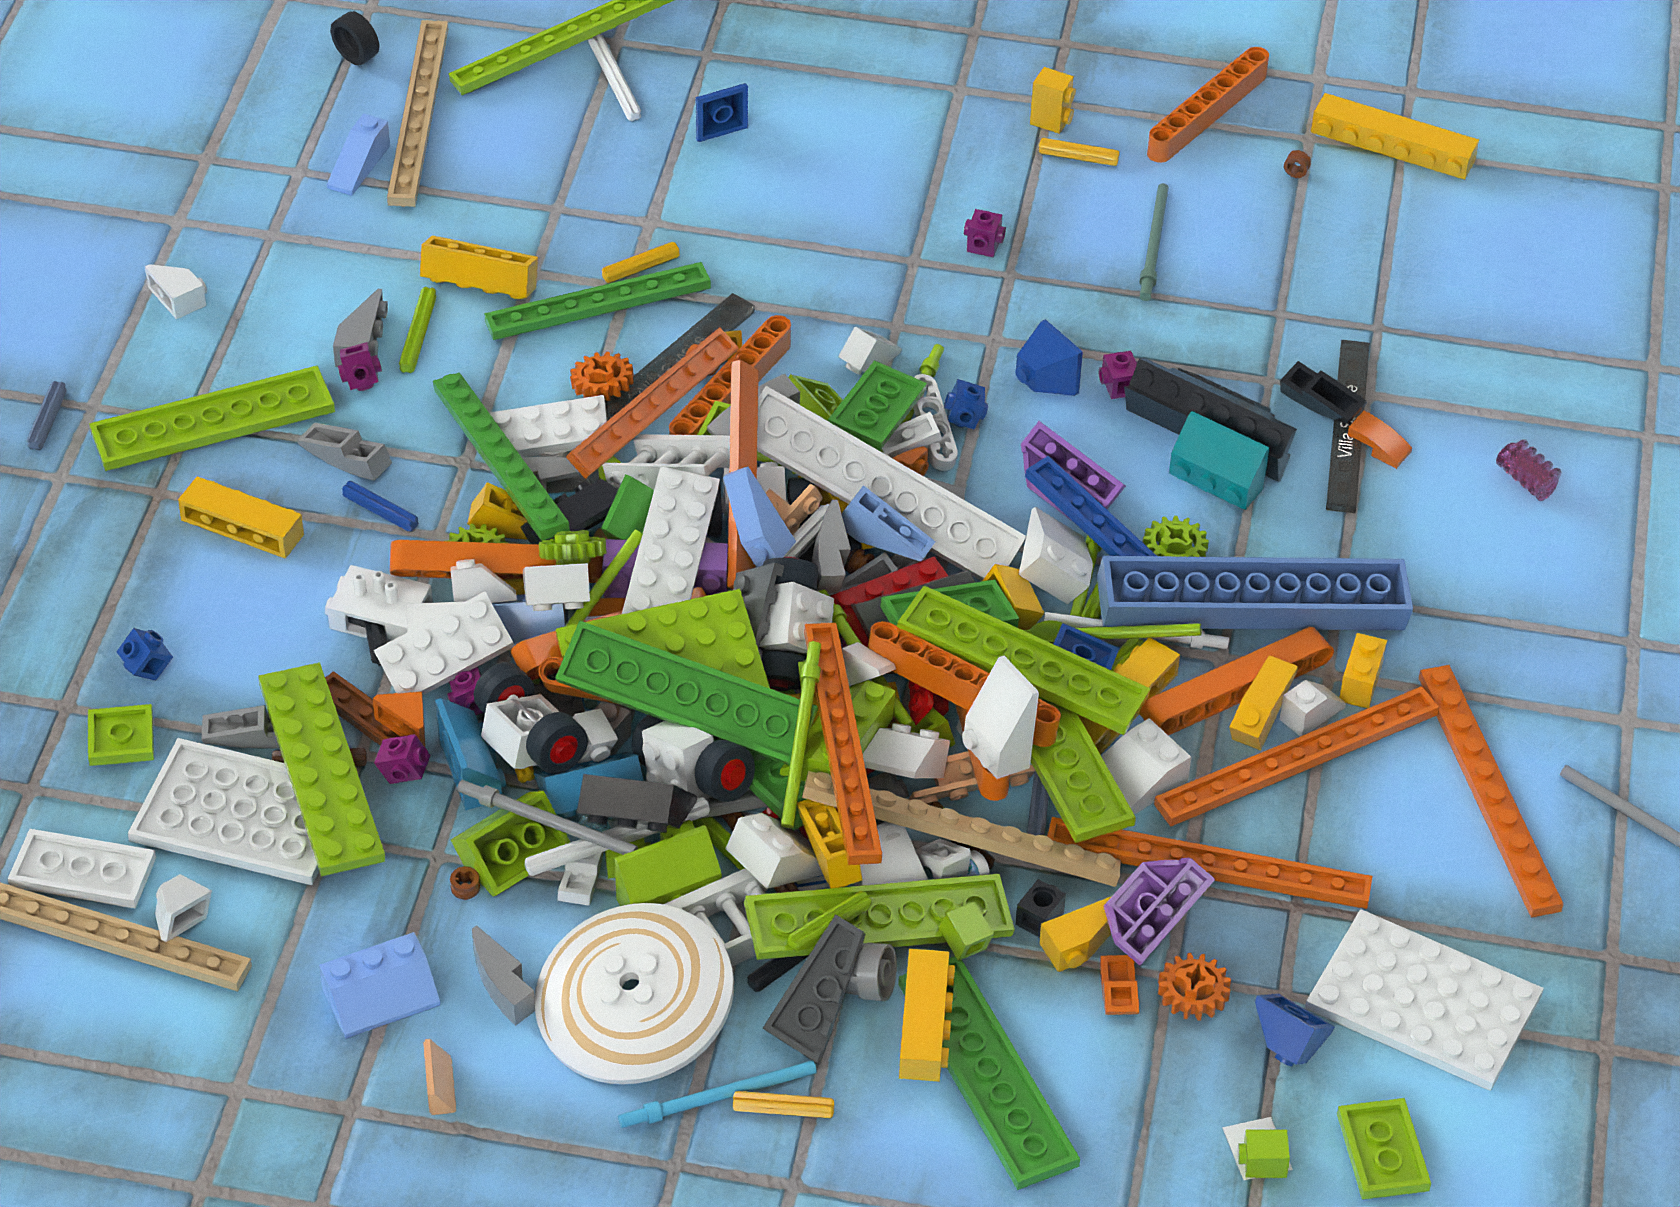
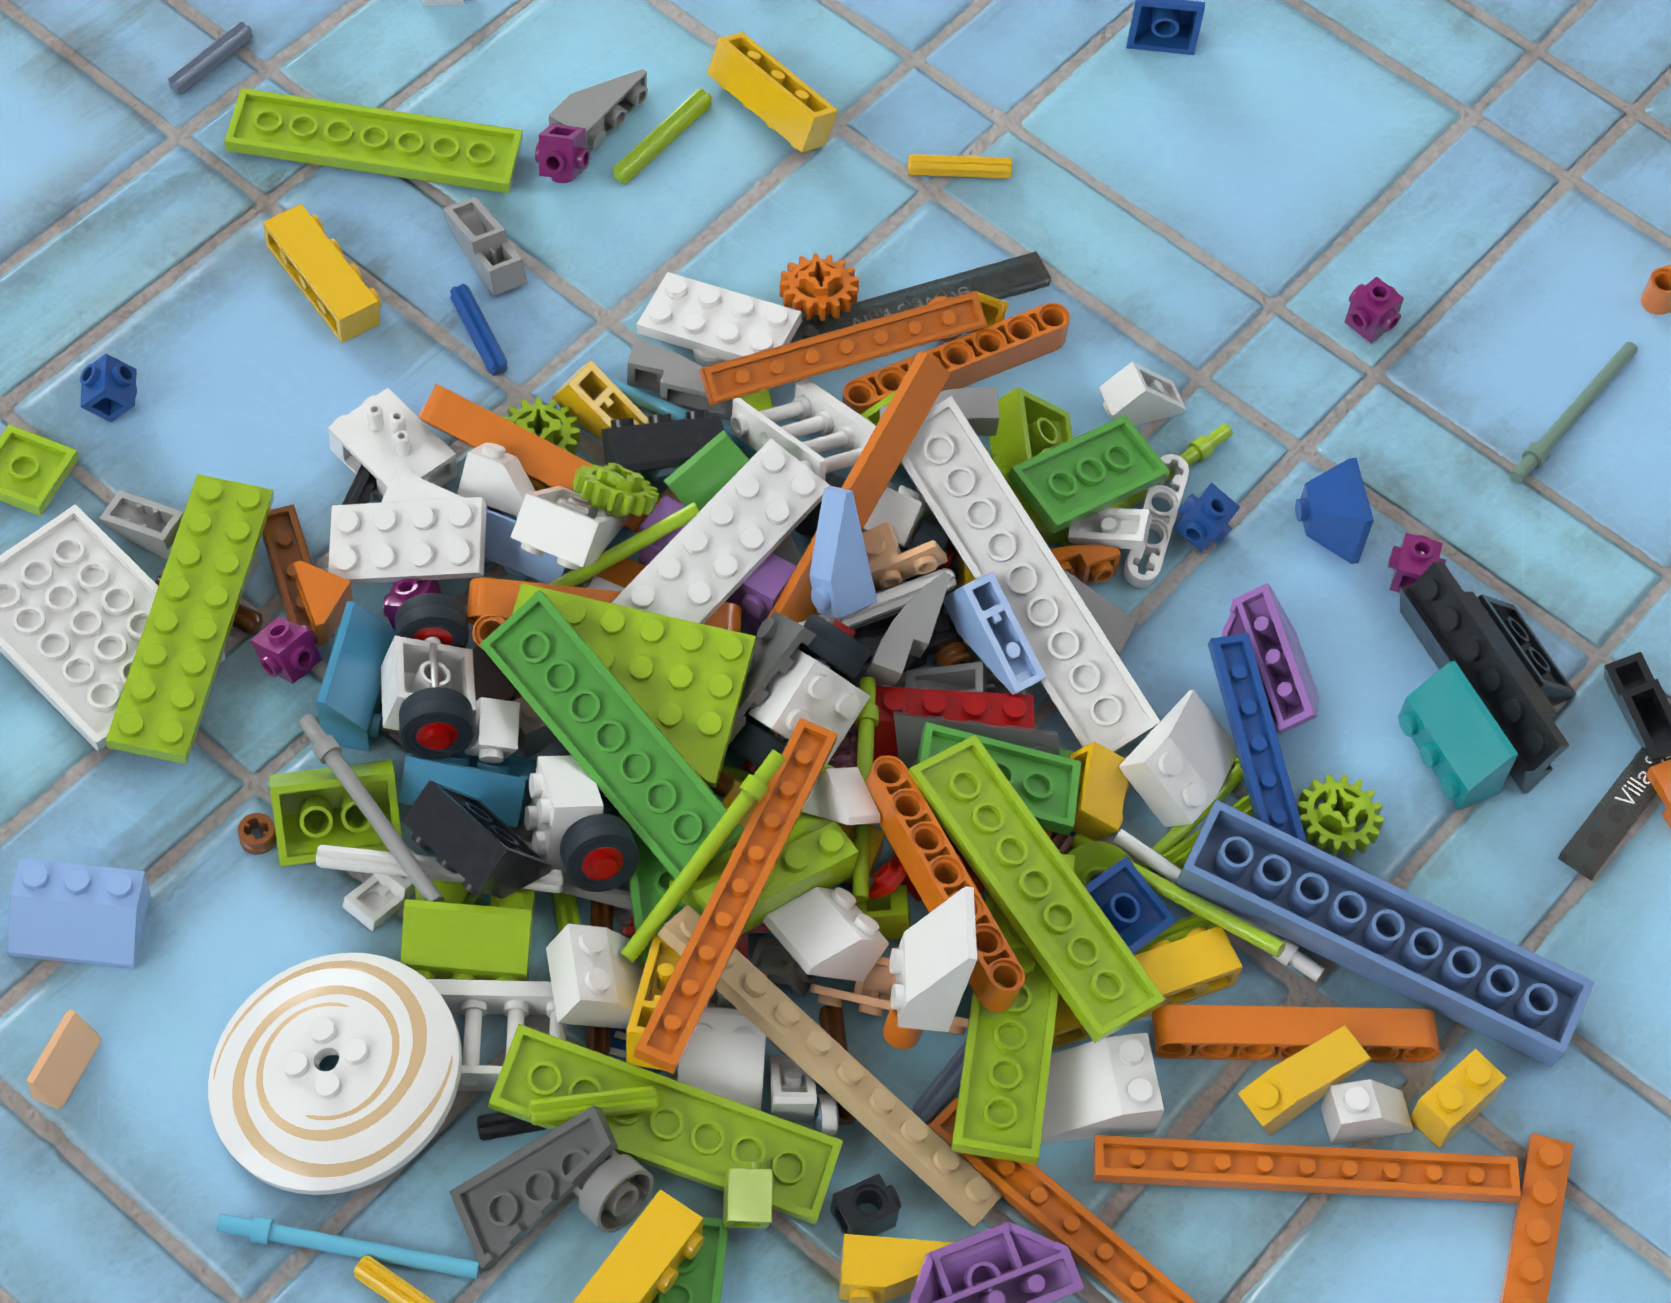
camera: 25 degrees right, 10 degrees up
bright green plate [433,372,570,541] -> none
light grey slope [472,925,535,1026] -> none
bright green plate [484,262,711,340] -> none
yellow brick [1030,67,1076,134] -> none
yellow axle [1039,138,1120,166] -> none

